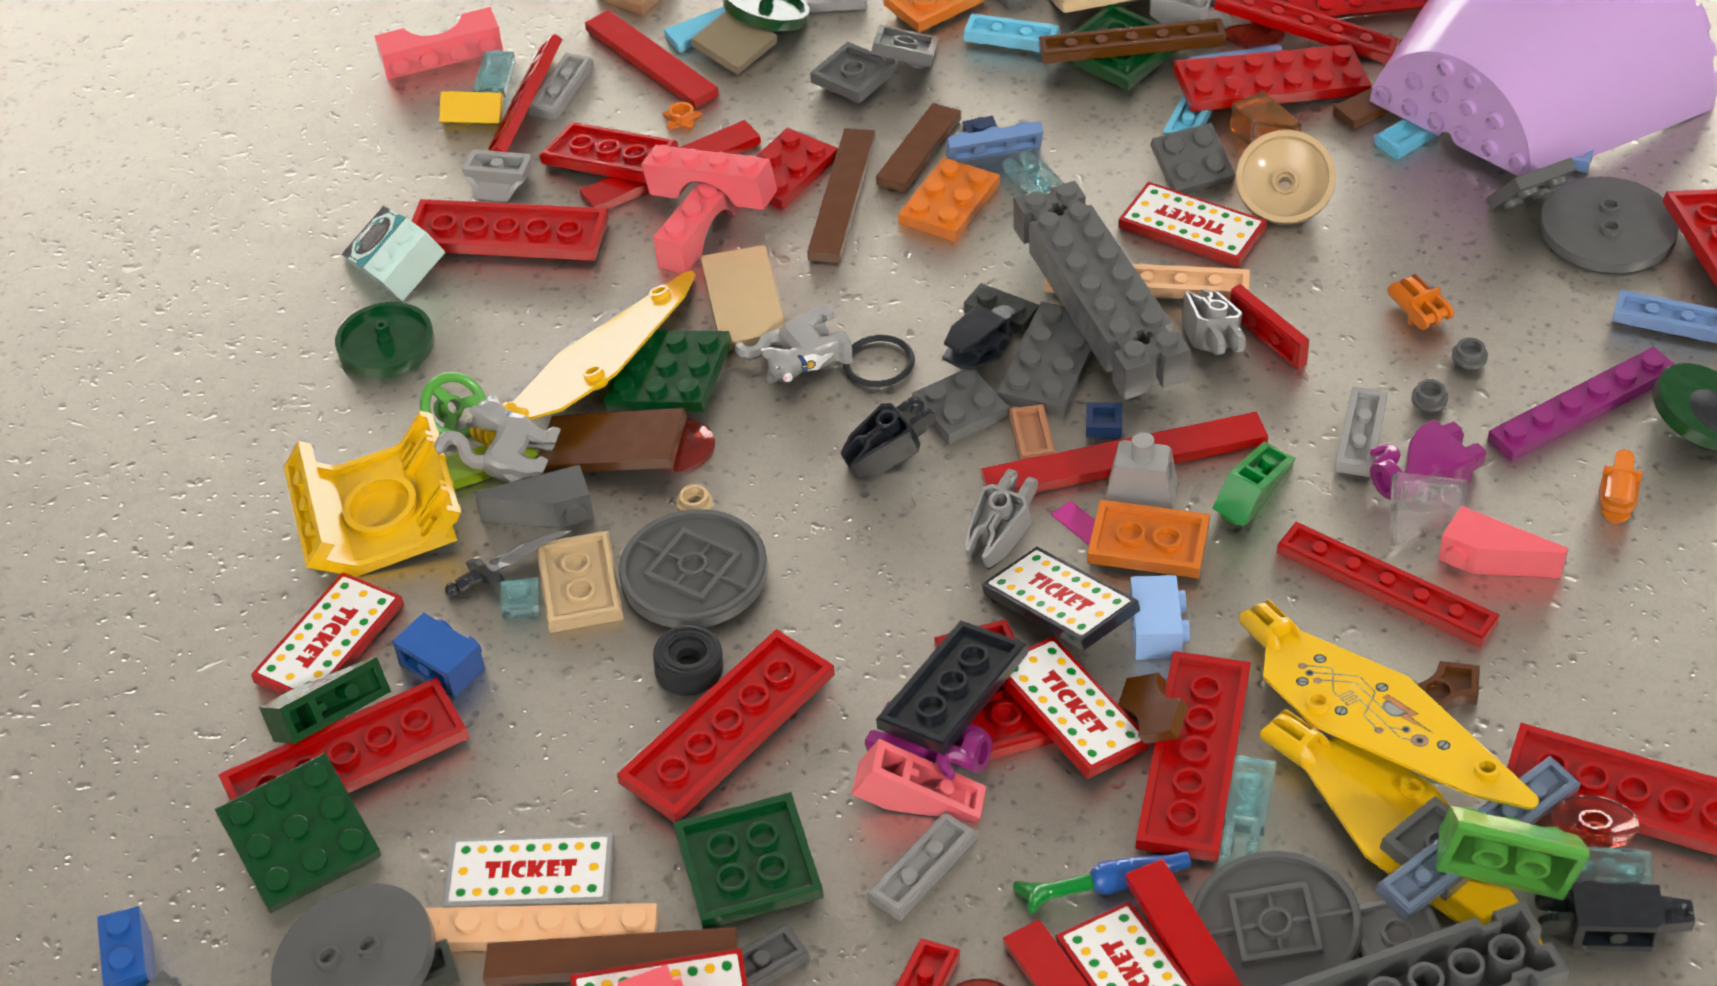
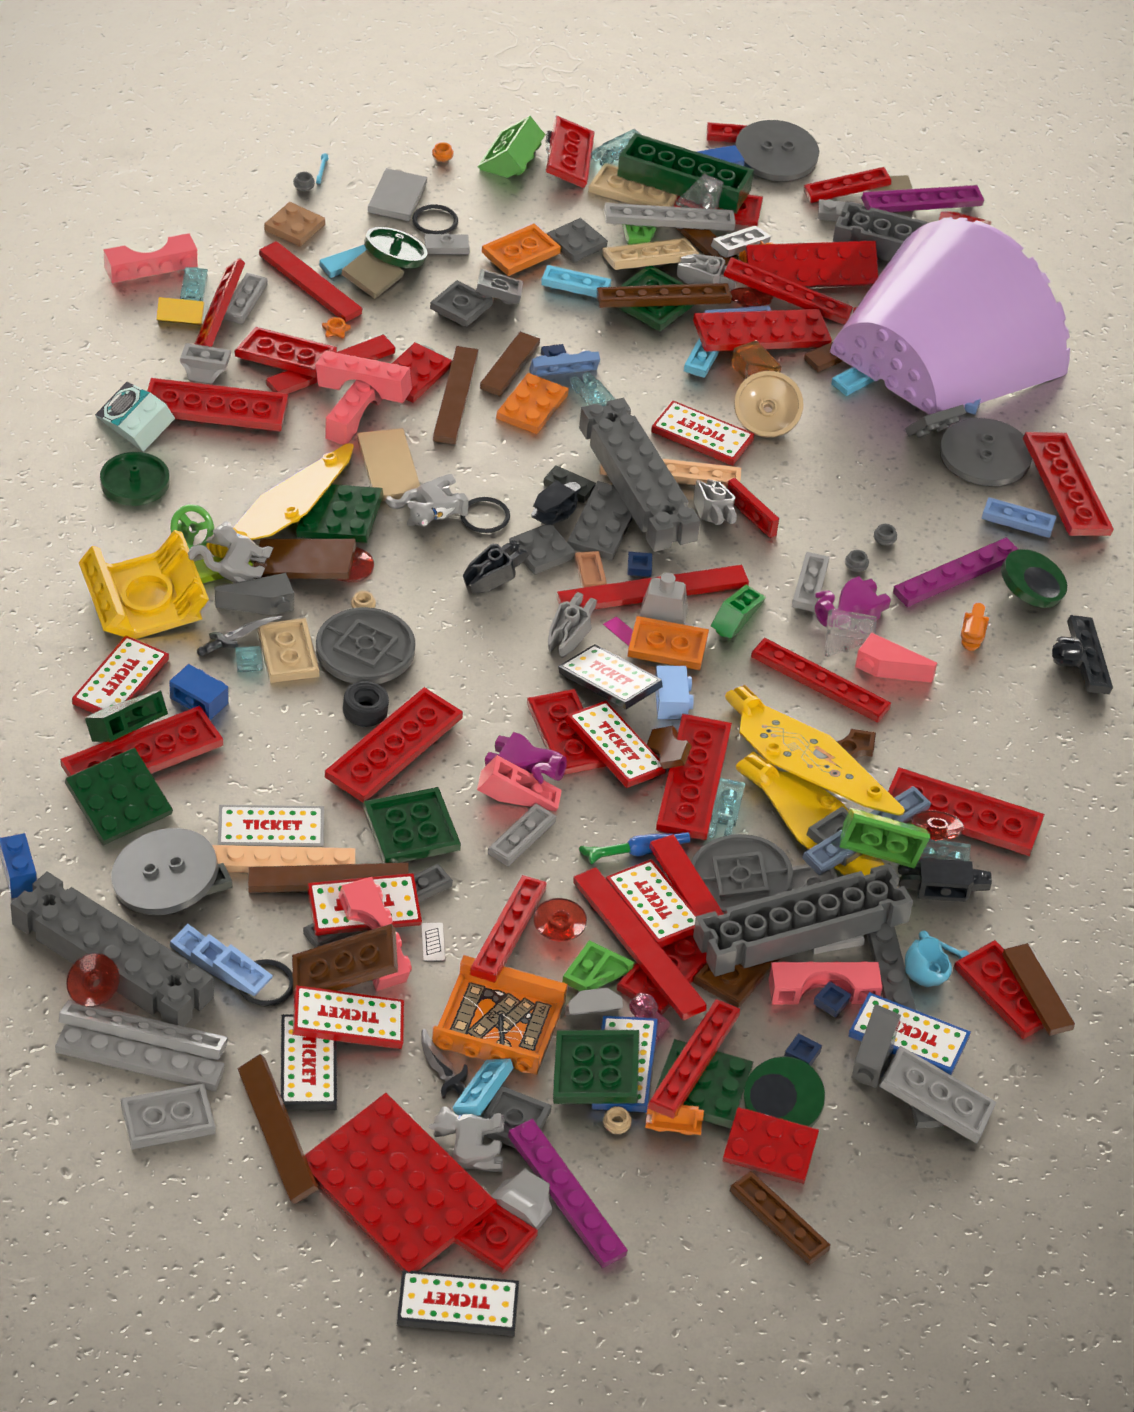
camera: 10 degrees left, 0 degrees up
black tile [876,620,1028,755] -> none
dark grey plate [1150,123,1236,194] -> none
orange arm [1387,274,1454,330] -> none

